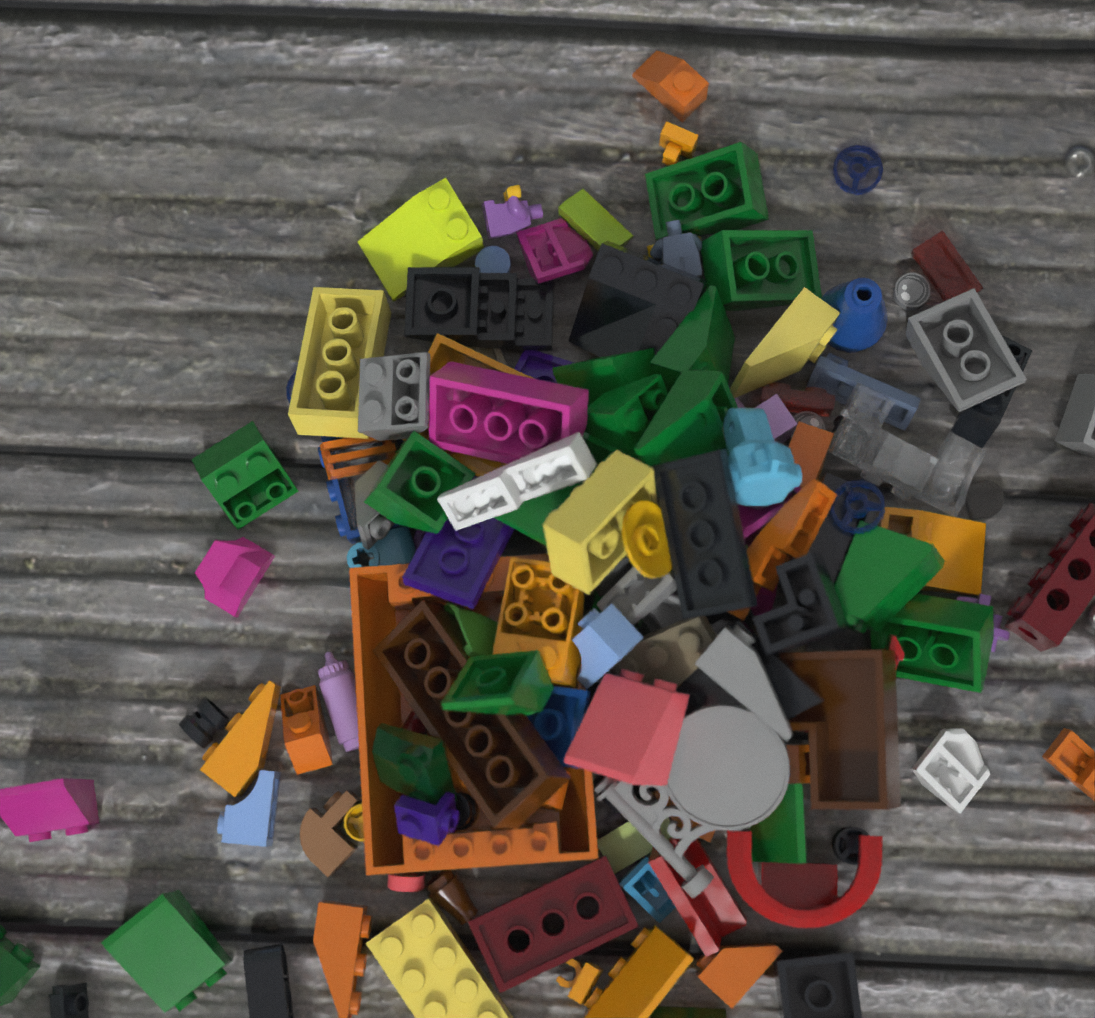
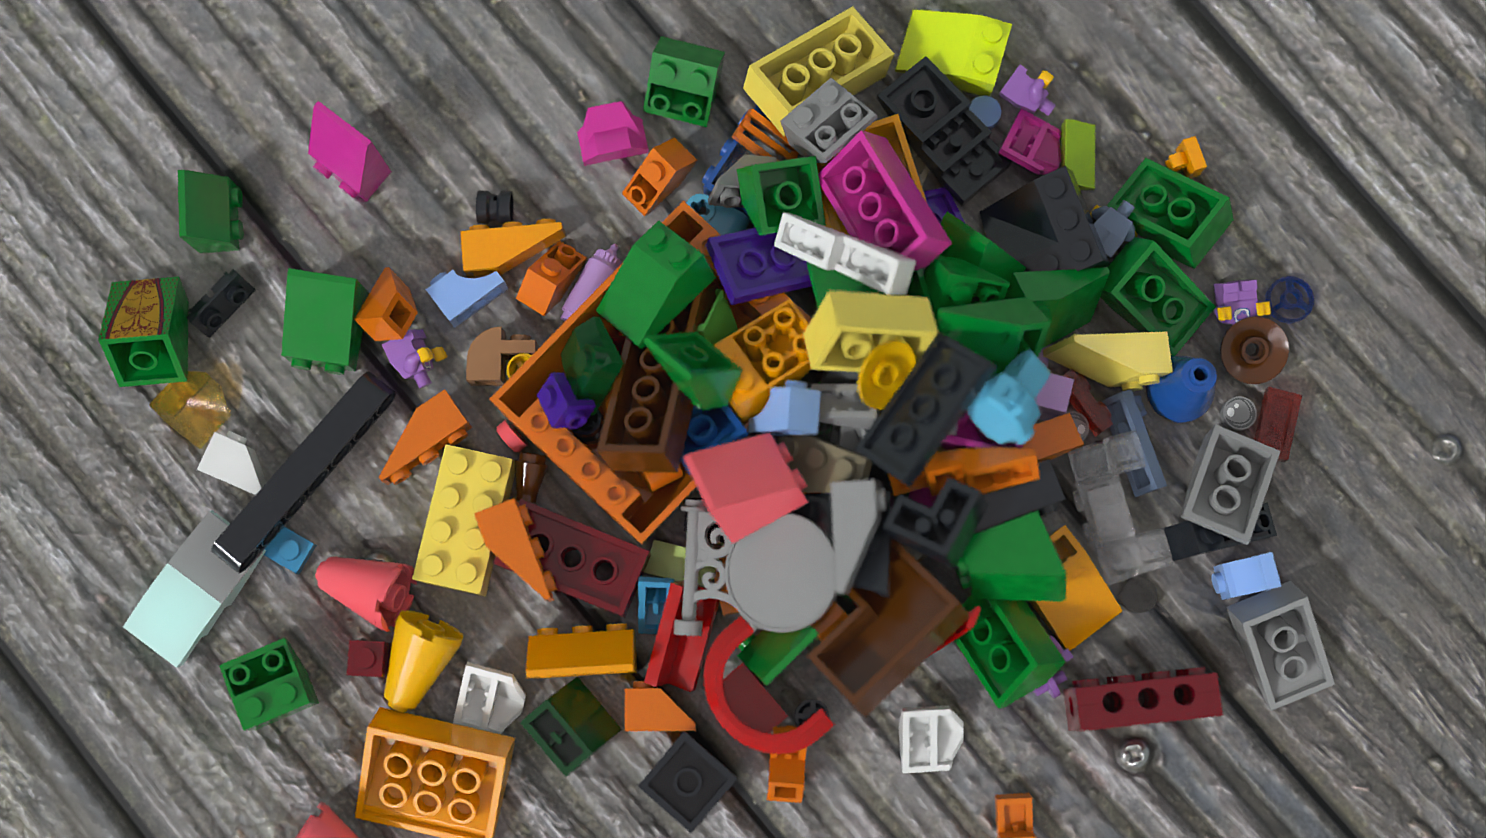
camera: 40 degrees right, 0 degrees up
light orange tile [556,958,604,1004] -> none
orange slope [632,50,709,123] -> none
clear blue piece [830,480,885,534] -> none
none -> orange slope [354,267,418,341]
none -> medium lavender piece [382,329,447,389]
none -> orange slope [474,498,557,602]
none -> green slope [596,220,716,349]
none -> orange slope [622,137,698,216]
none -> orange brick [767,725,807,803]
none -> light blue arch [1212,552,1281,600]
none -> medium lavender piece [1214,279,1271,325]
none -> reddish brown dish [1220,316,1289,384]

